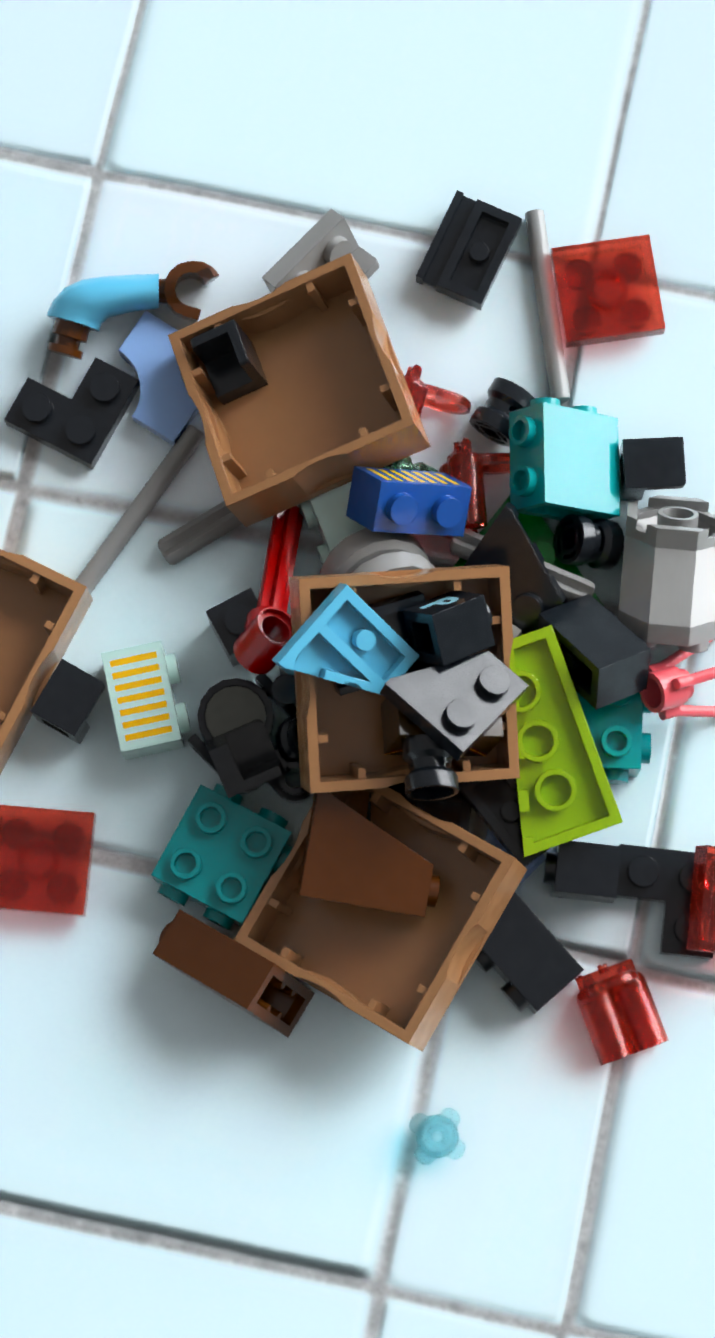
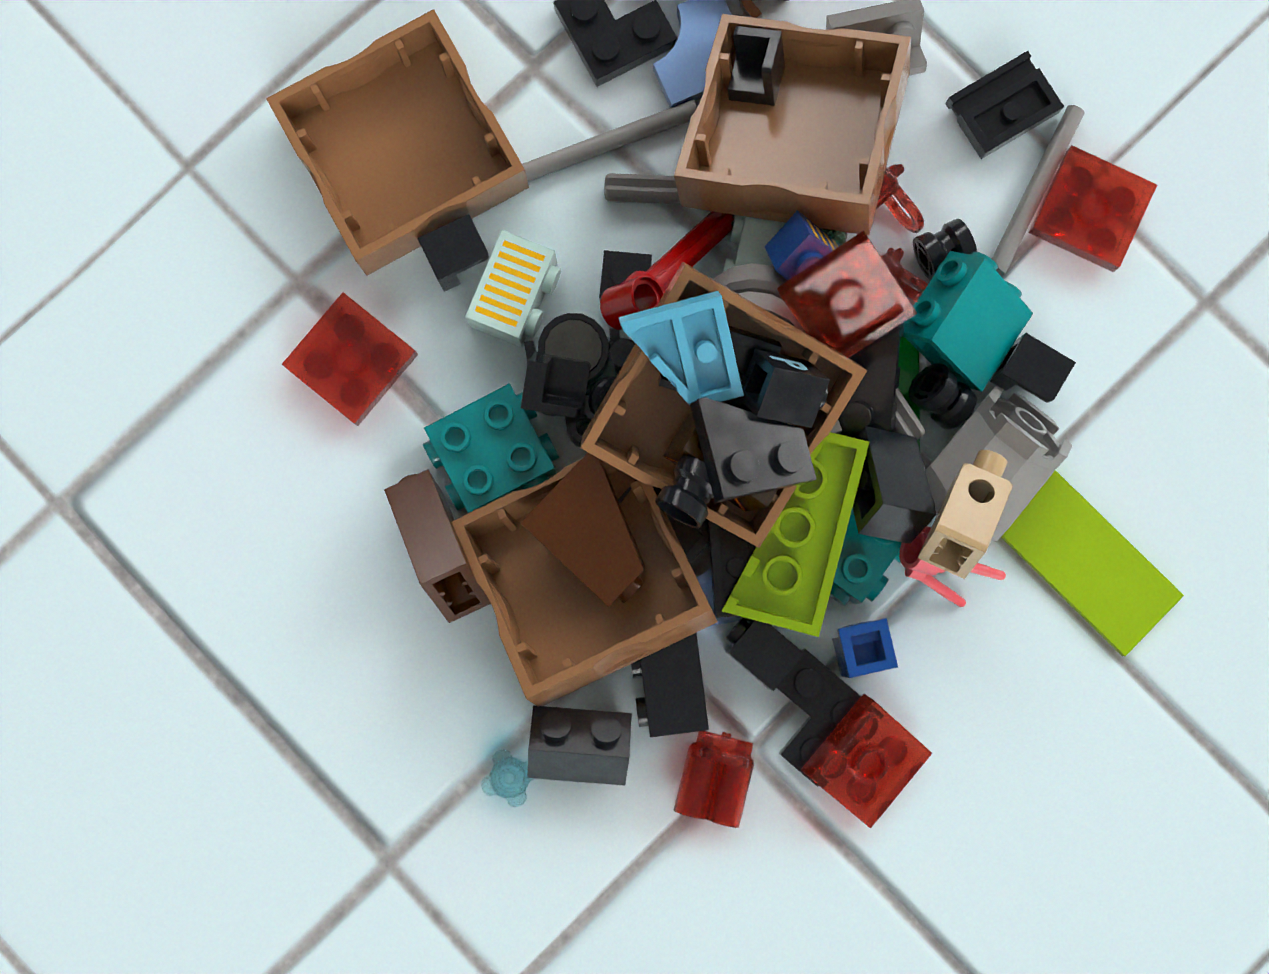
camera: 30 degrees right, 5 degrees up
none -> black brick [527,705,632,786]
none -> clear red plate [777,230,917,358]
none -> blue brick [832,618,898,678]
none -> tan torso [918,450,1013,579]

